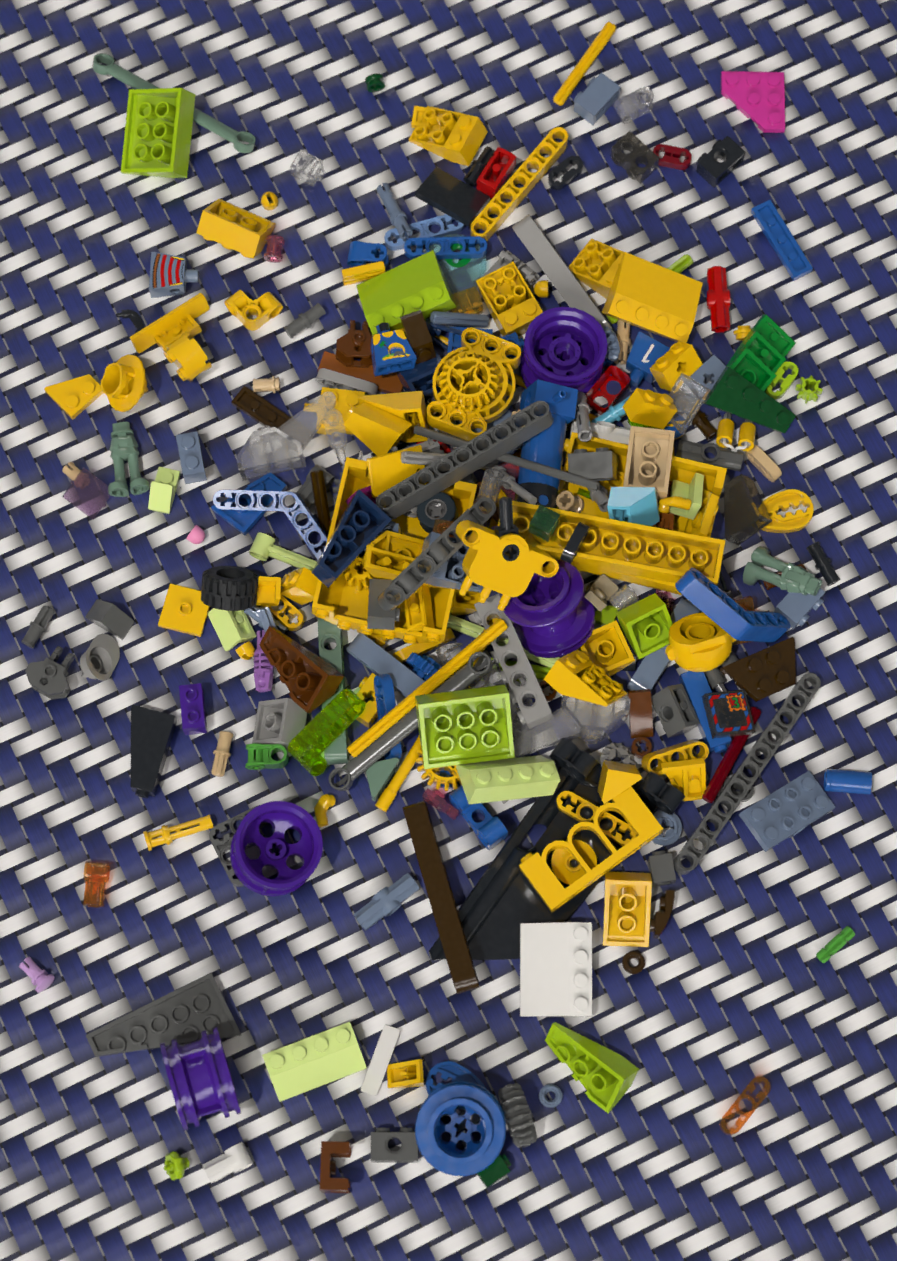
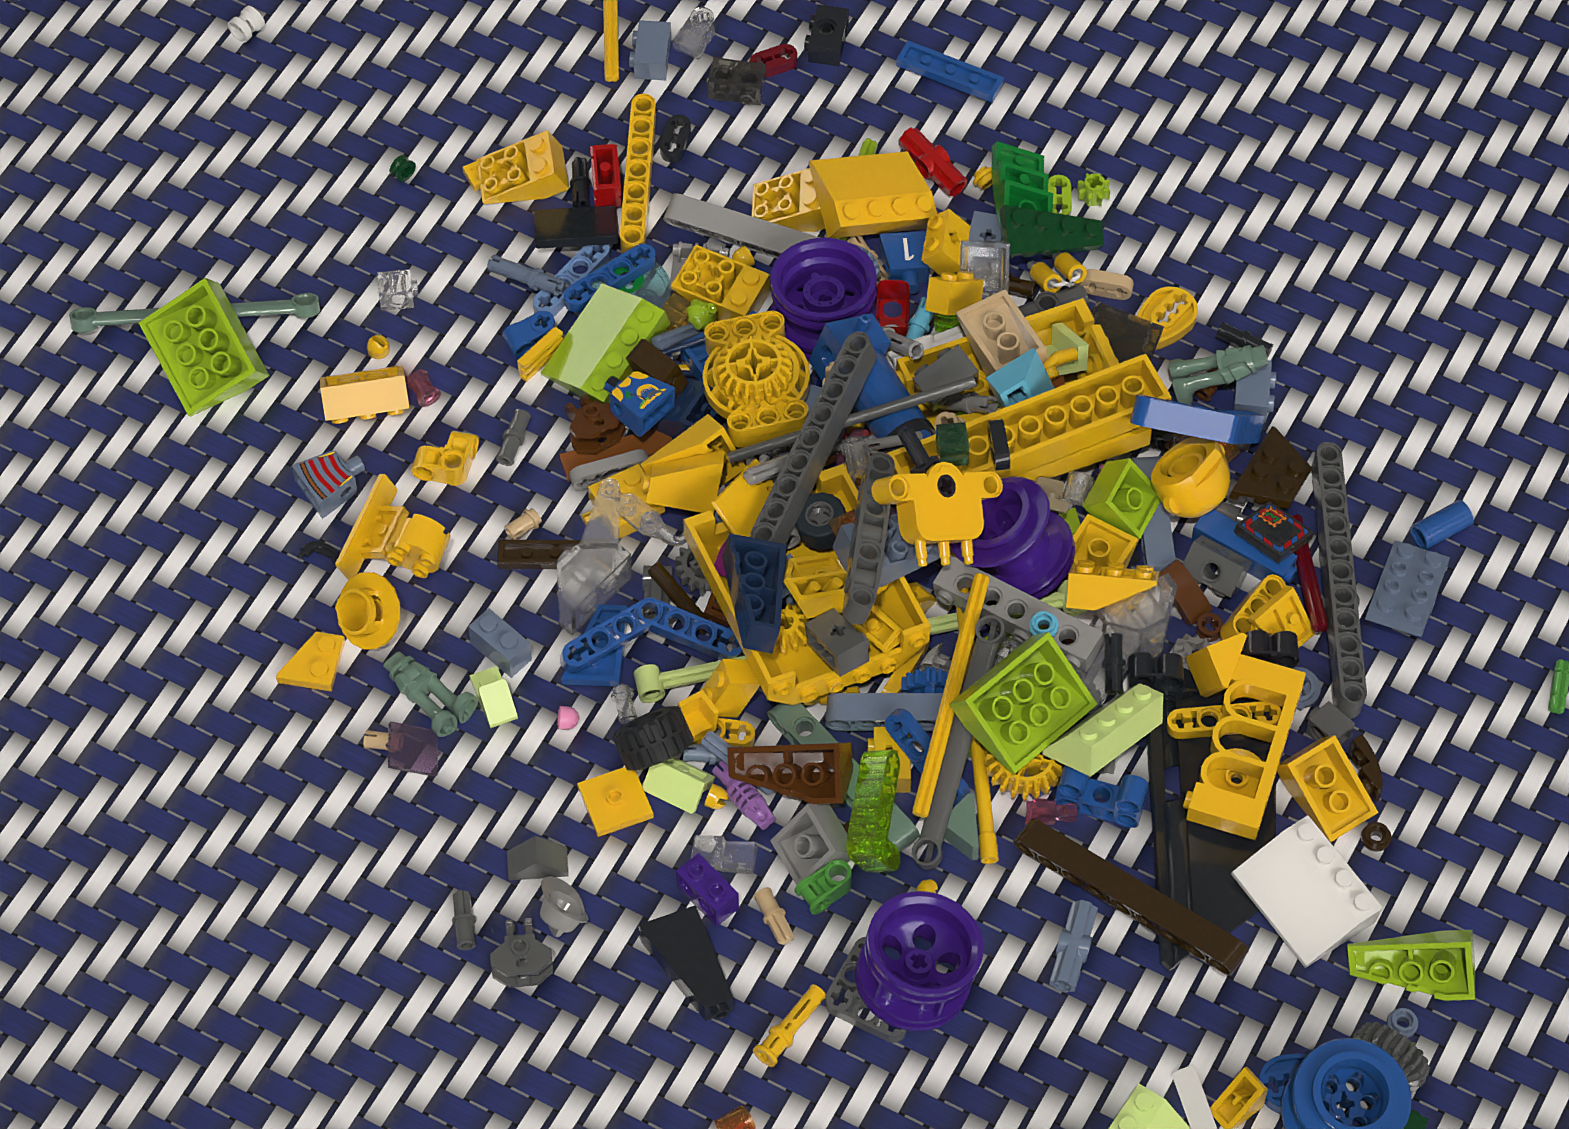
camera: 35 degrees left, 15 degrees down
none -> clear pin [611,685,637,724]
none -> lime piece [686,299,717,331]
none -> clear slope [691,835,758,874]
none -> medium azure plate [1029,611,1059,637]
none -> black pin [1102,633,1126,695]

